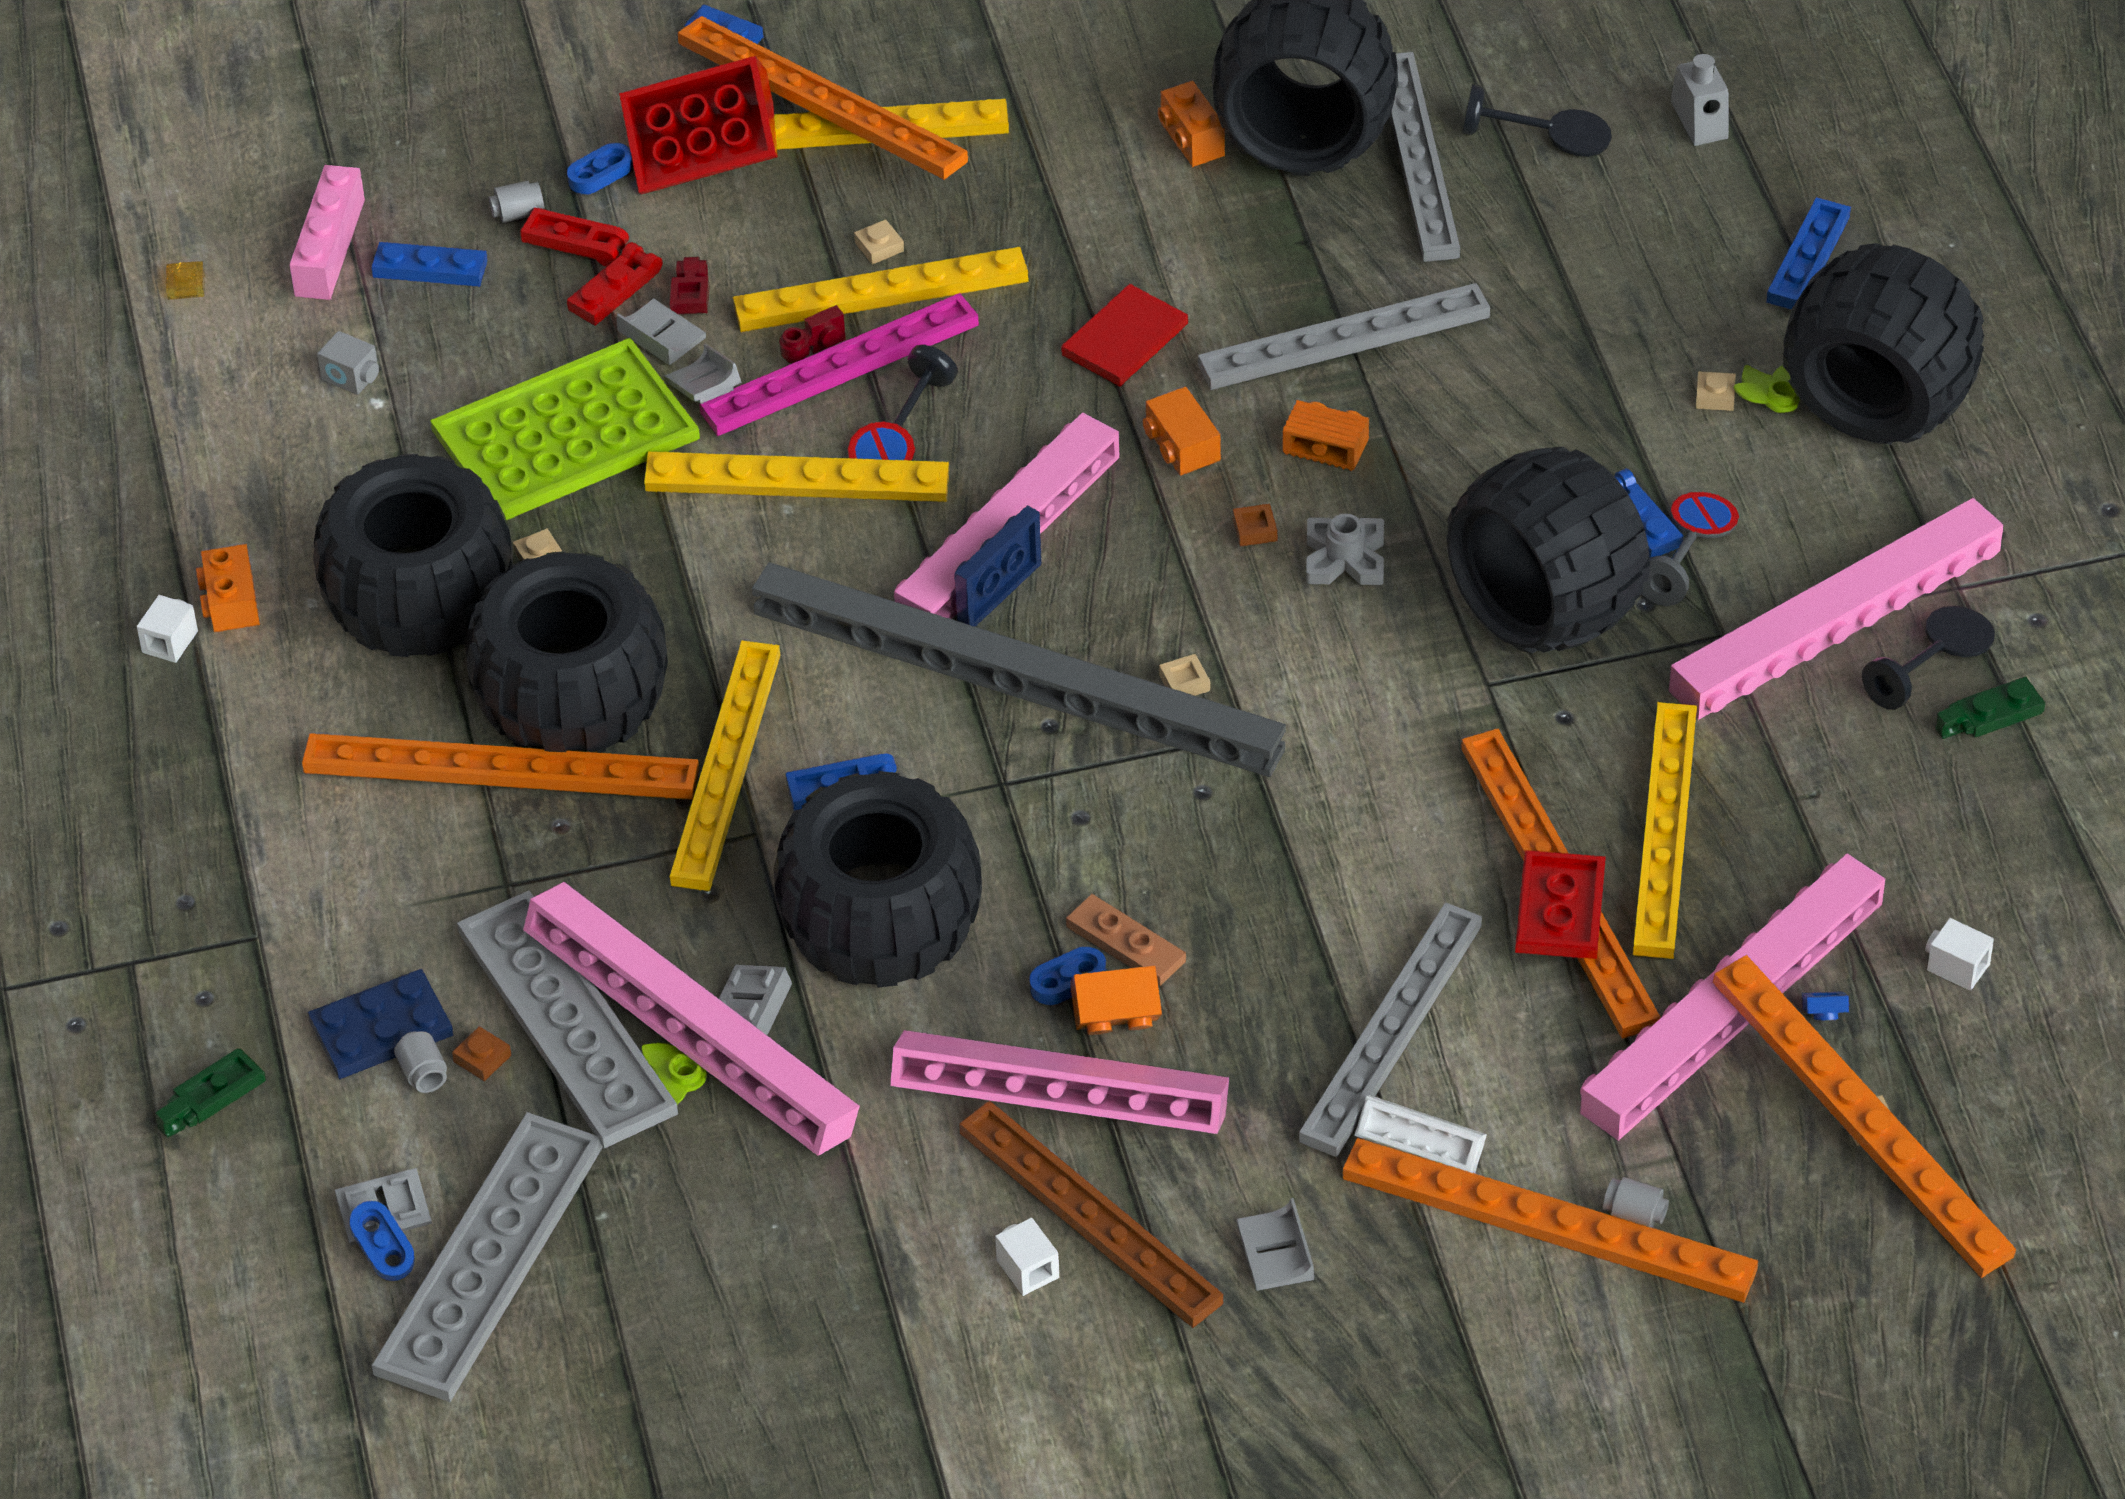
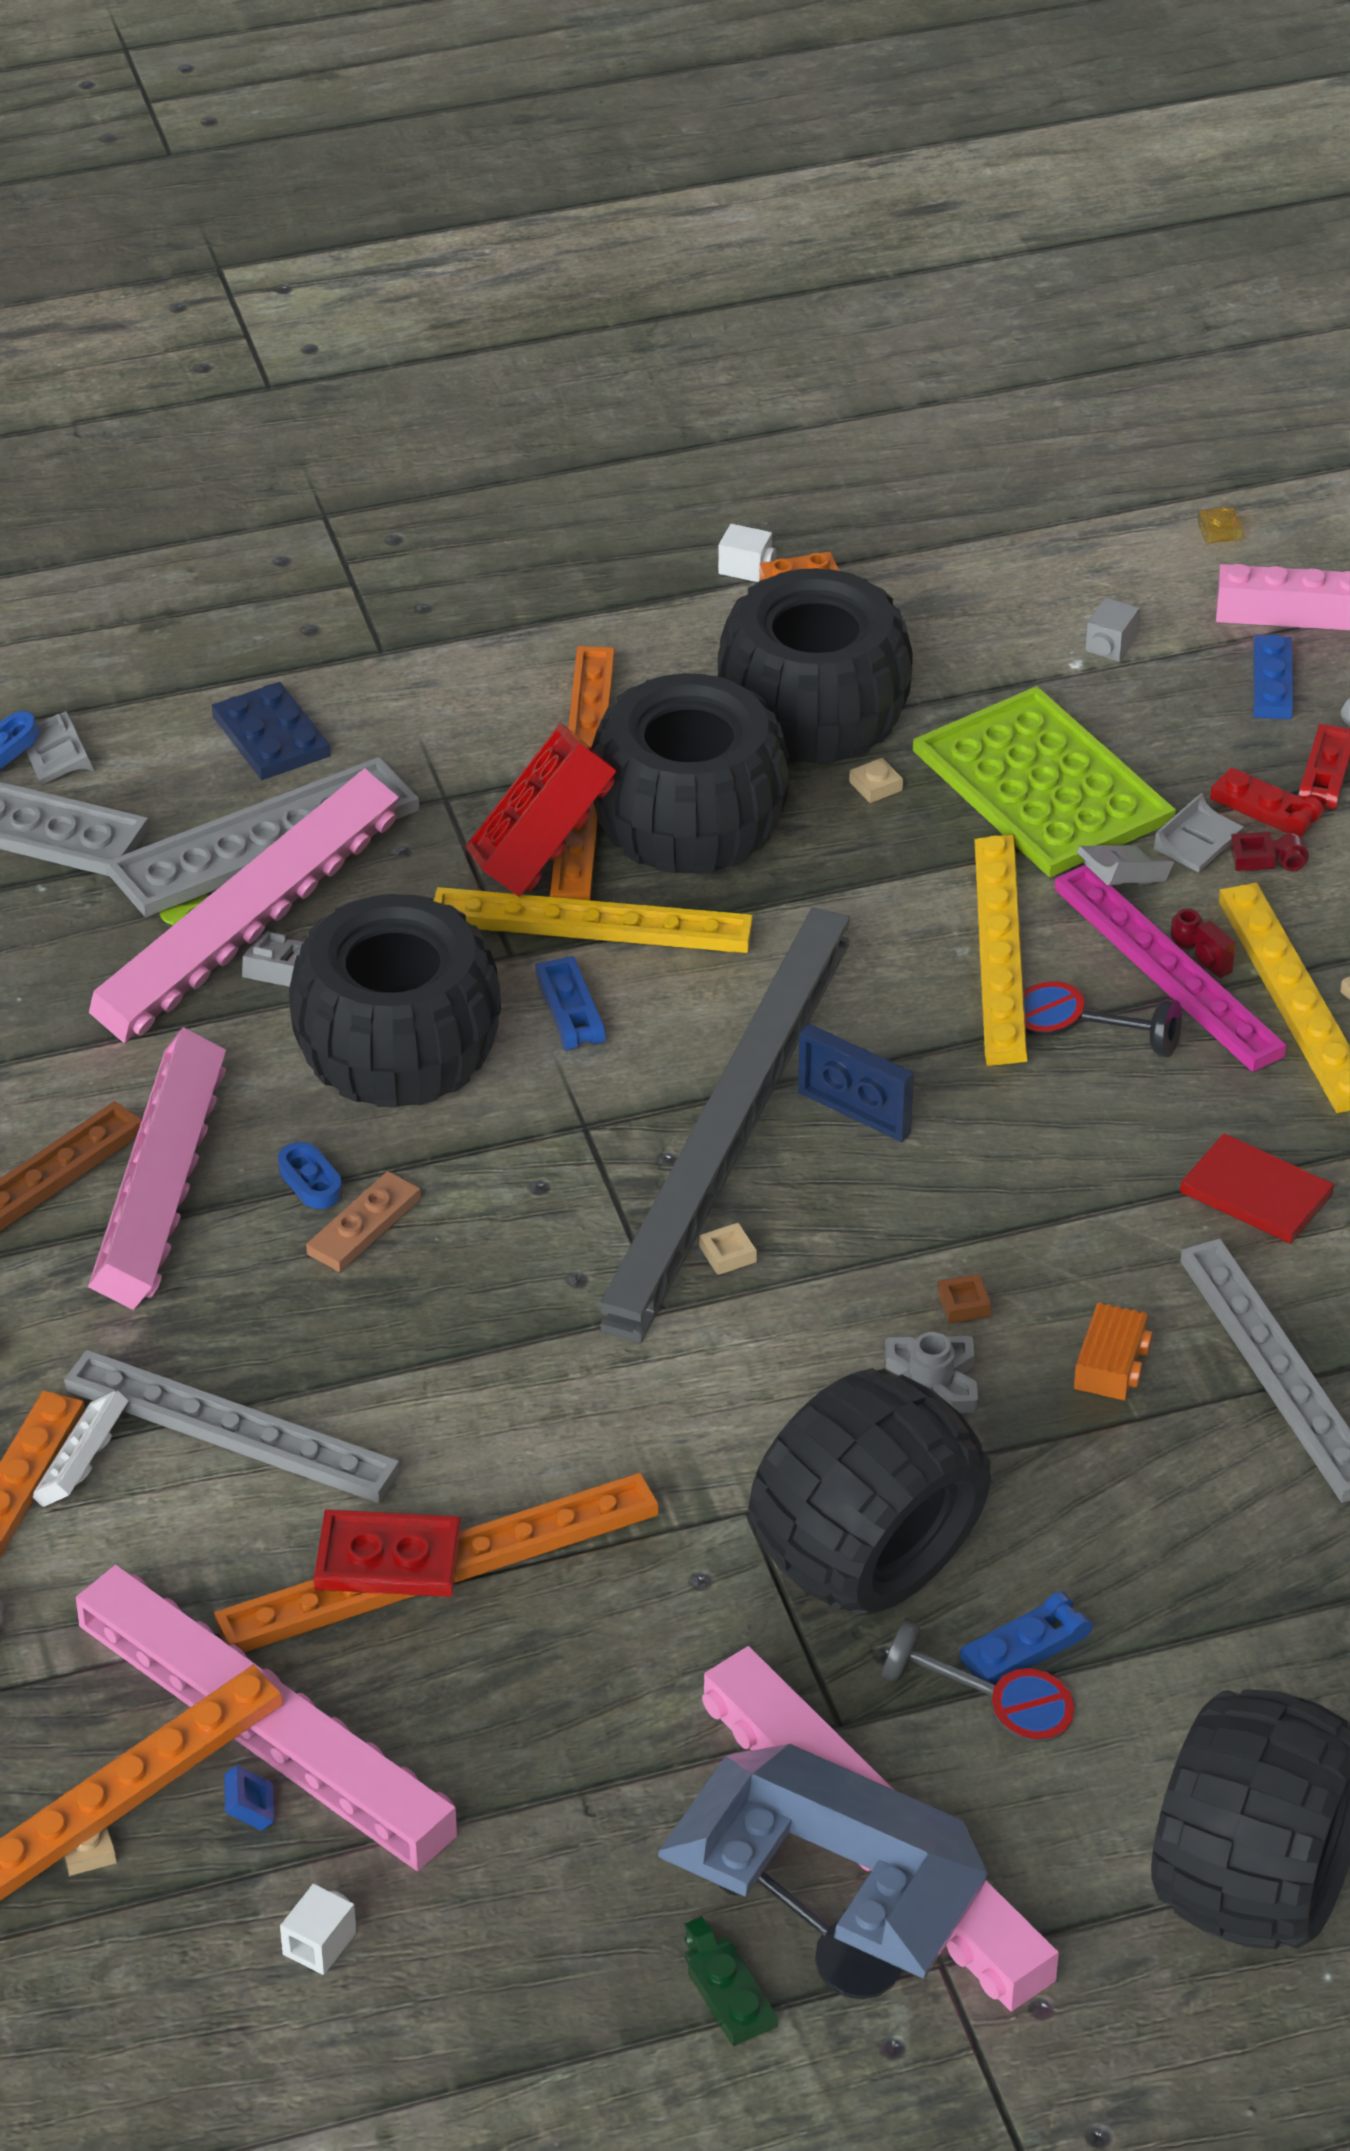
camera: 85 degrees right, 5 degrees down
dark green hinge [155,1048,266,1138] -> none
light grey brick [394,1032,447,1093] -> none
dark orange plate [452,1026,512,1081] -> none
bright pink brick [894,412,1119,619] -> none
orange brick [1070,966,1162,1035] -> none
orange brick [1143,387,1221,476] -> none
yellow plate [1633,702,1697,959] -> none
none -> red slope [465,722,616,897]
none -> sand blue slope [658,1744,988,1979]

